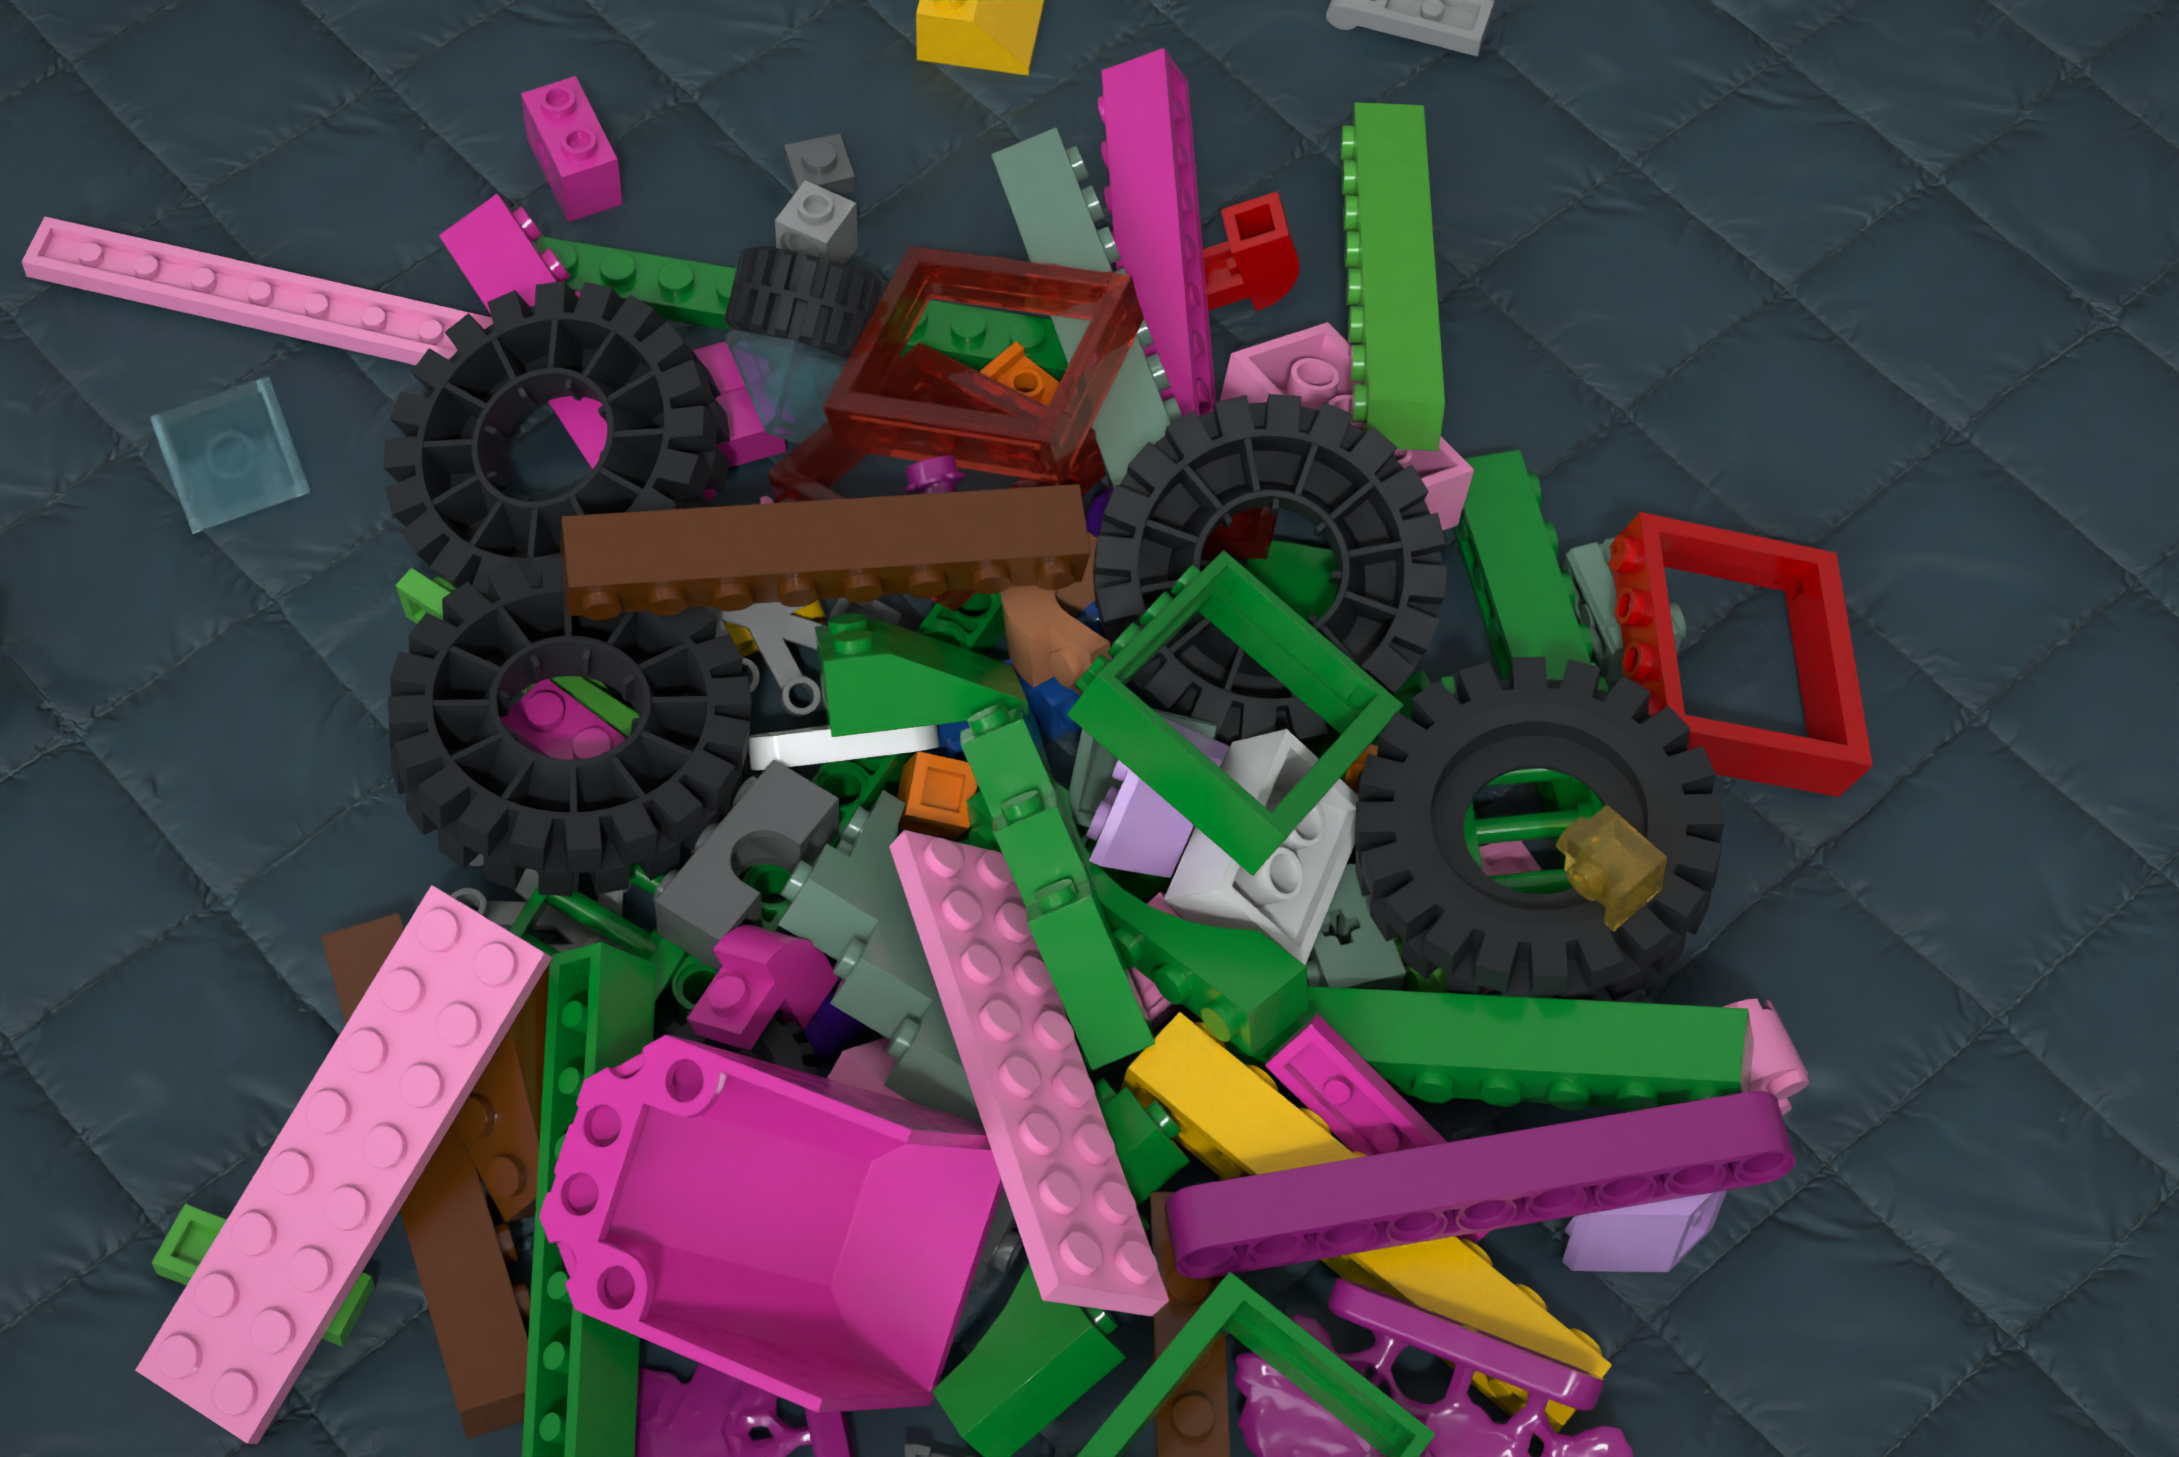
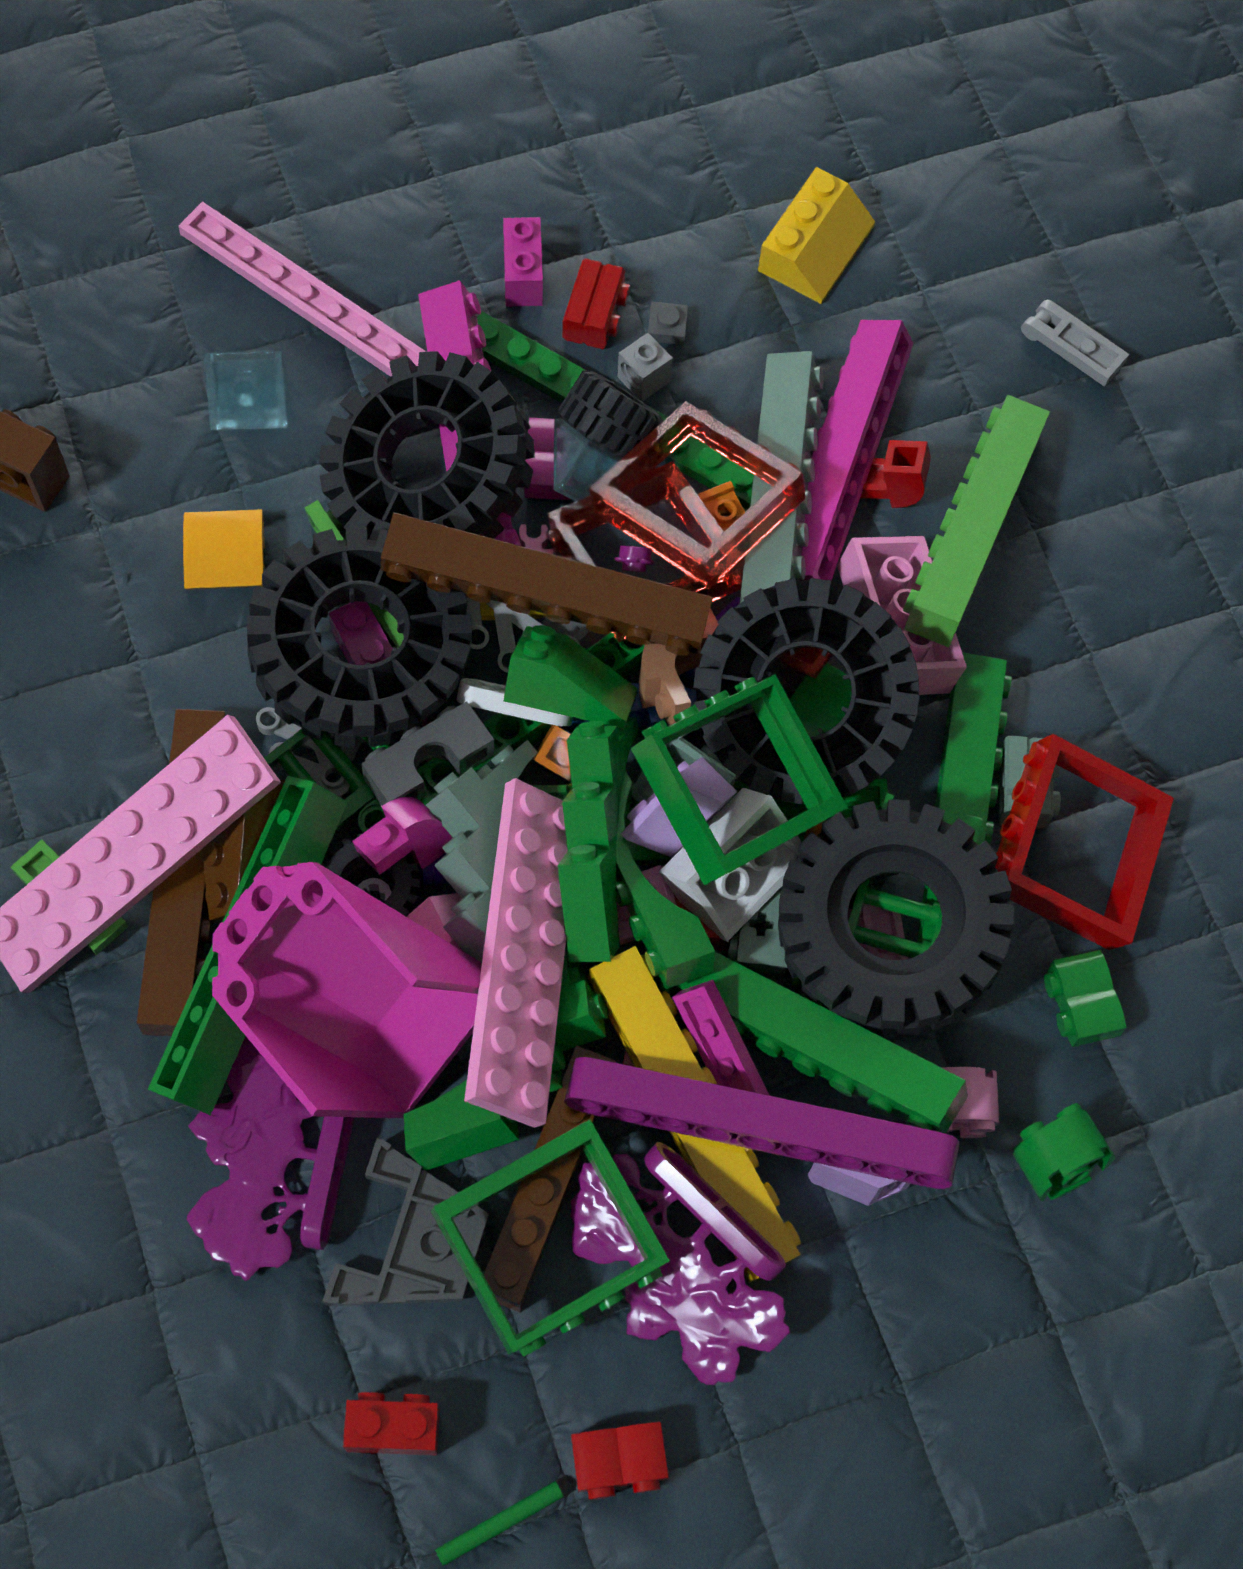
camera: 20 degrees right, 10 degrees up
clear yellow brick [1556,805,1667,932] -> none
none -> light orange slope [183,509,265,590]
none -> red brick [562,258,630,349]
none -> green brick [1013,1103,1115,1201]
none -> green brick [1044,950,1126,1047]

